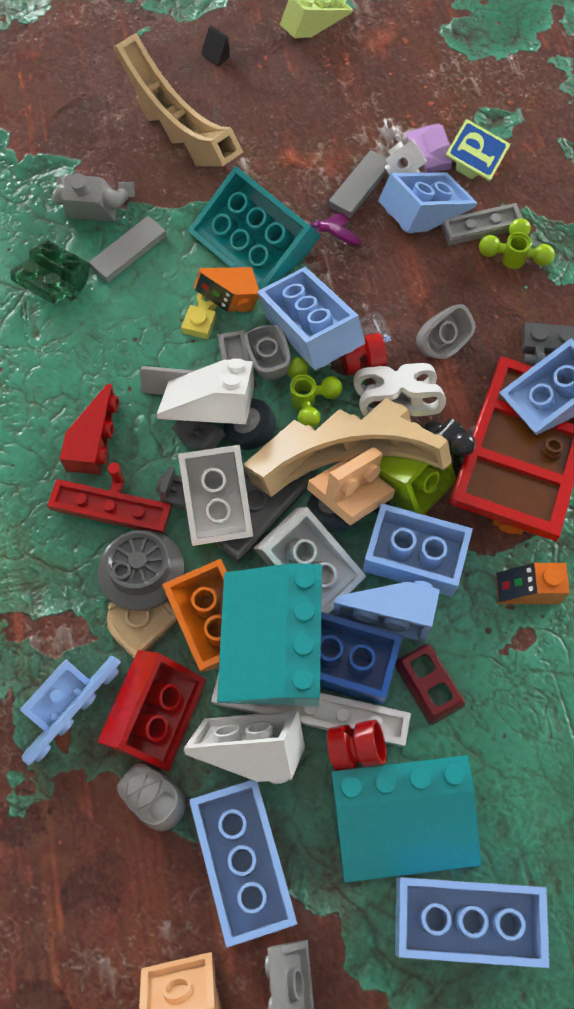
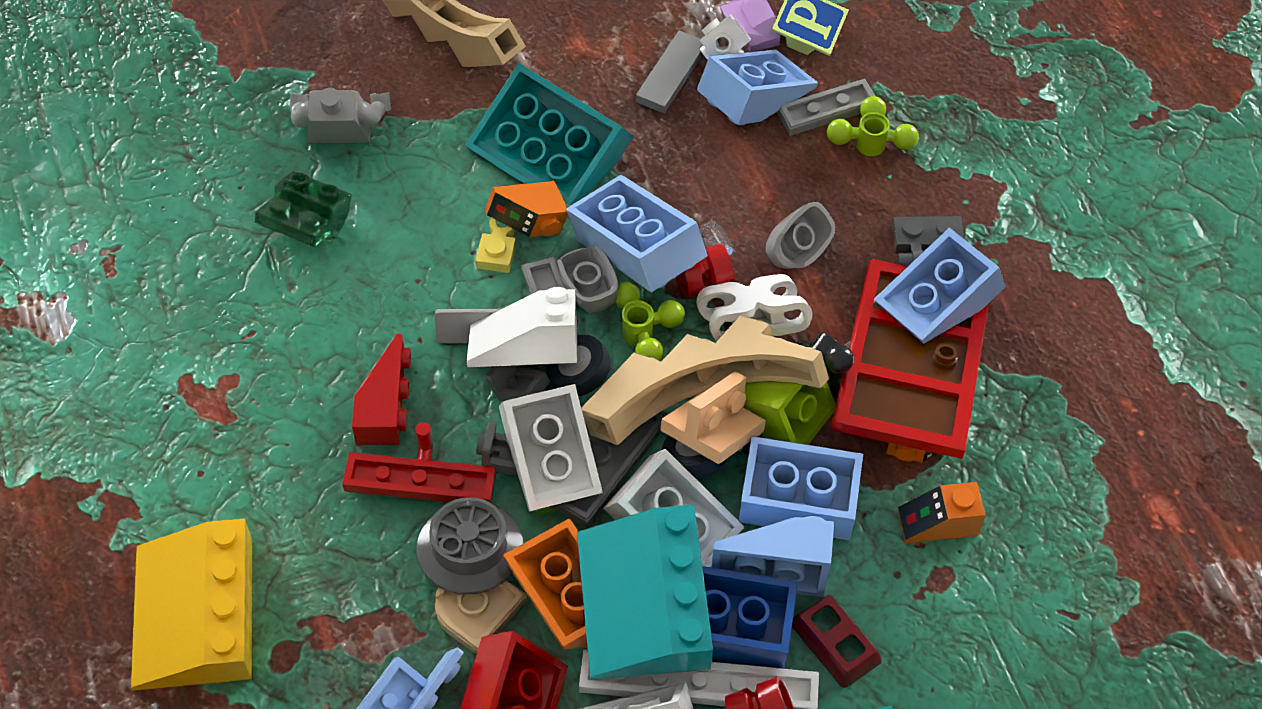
camera: 10 degrees left, 10 degrees down
light grey tile [89,216,167,283] -> none
magenta piece [311,213,361,246] -> none

